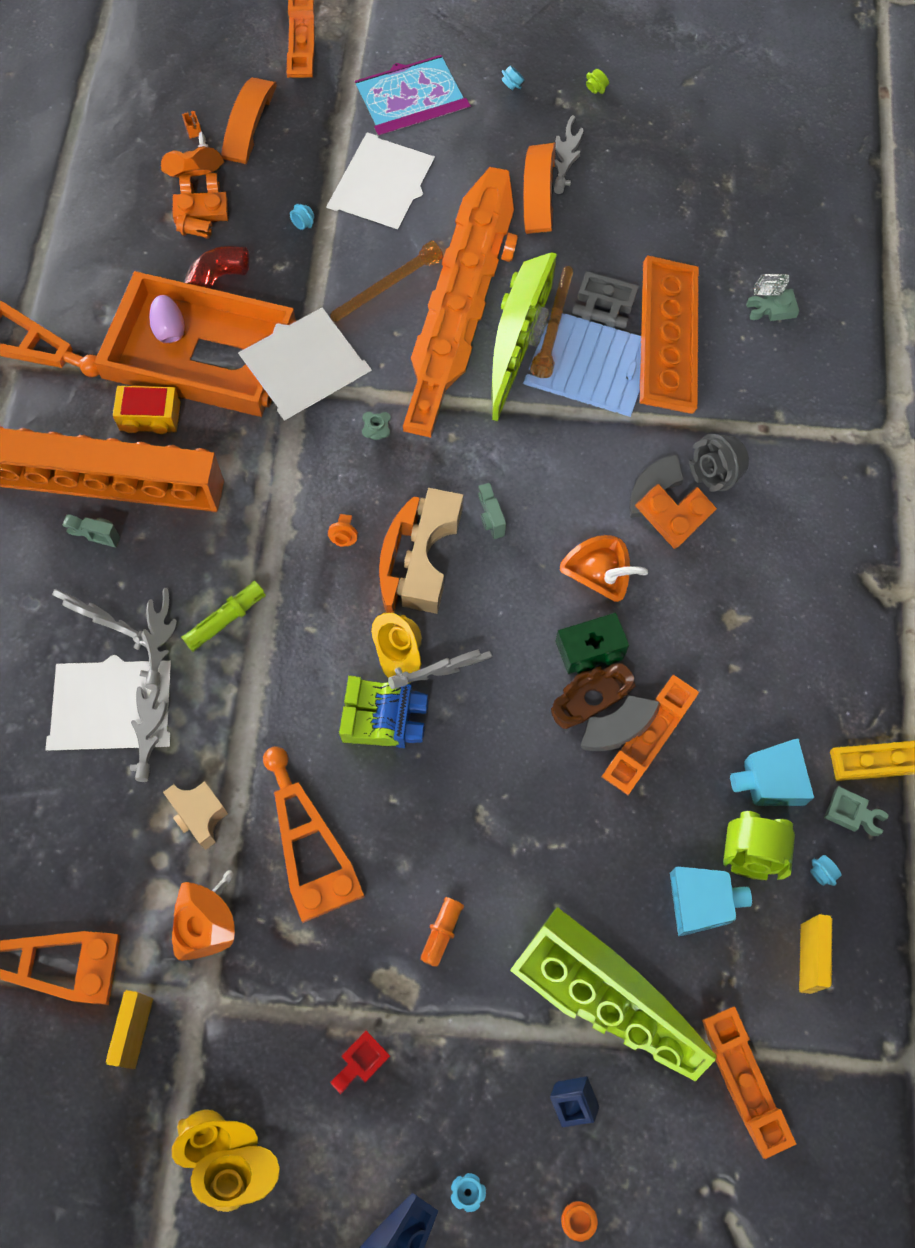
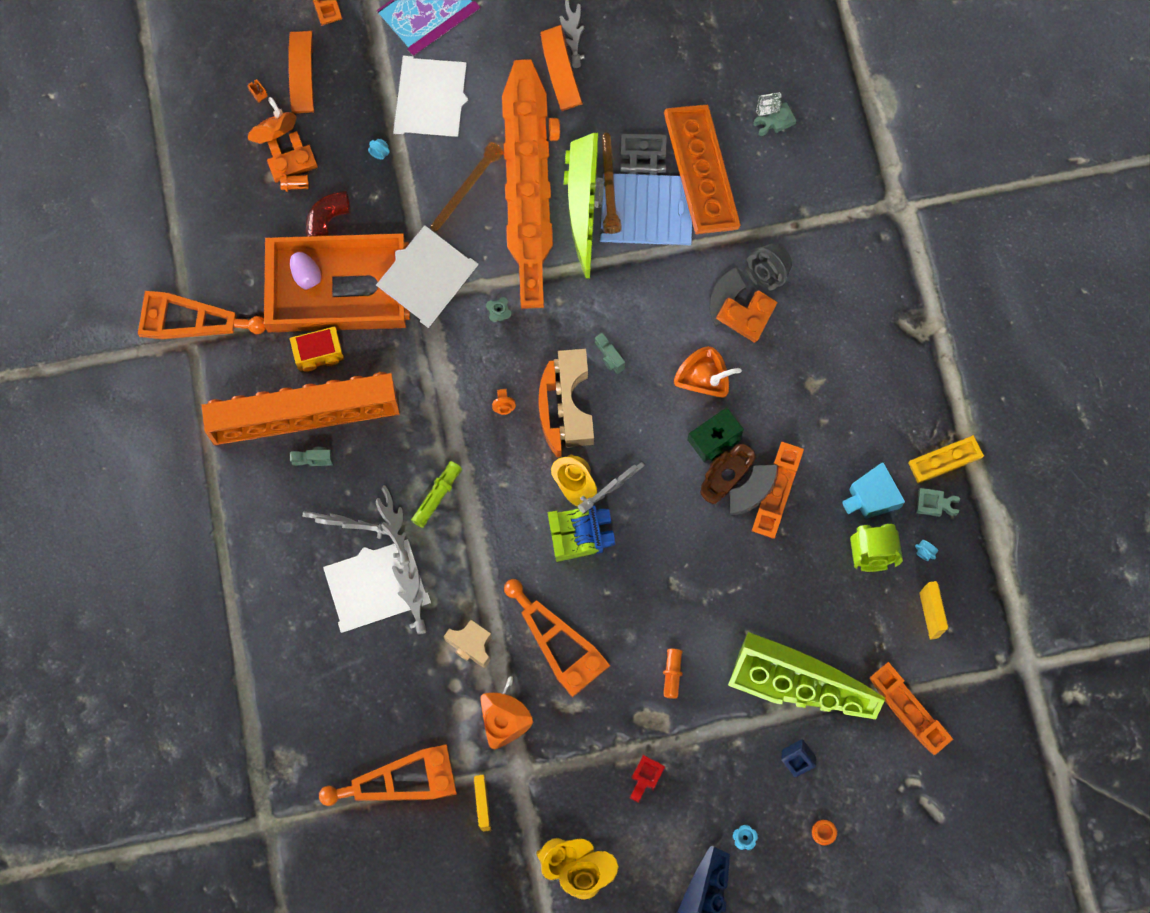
camera: 15 degrees left, 5 degrees up
medium azure torso [670,867,752,936] -> none

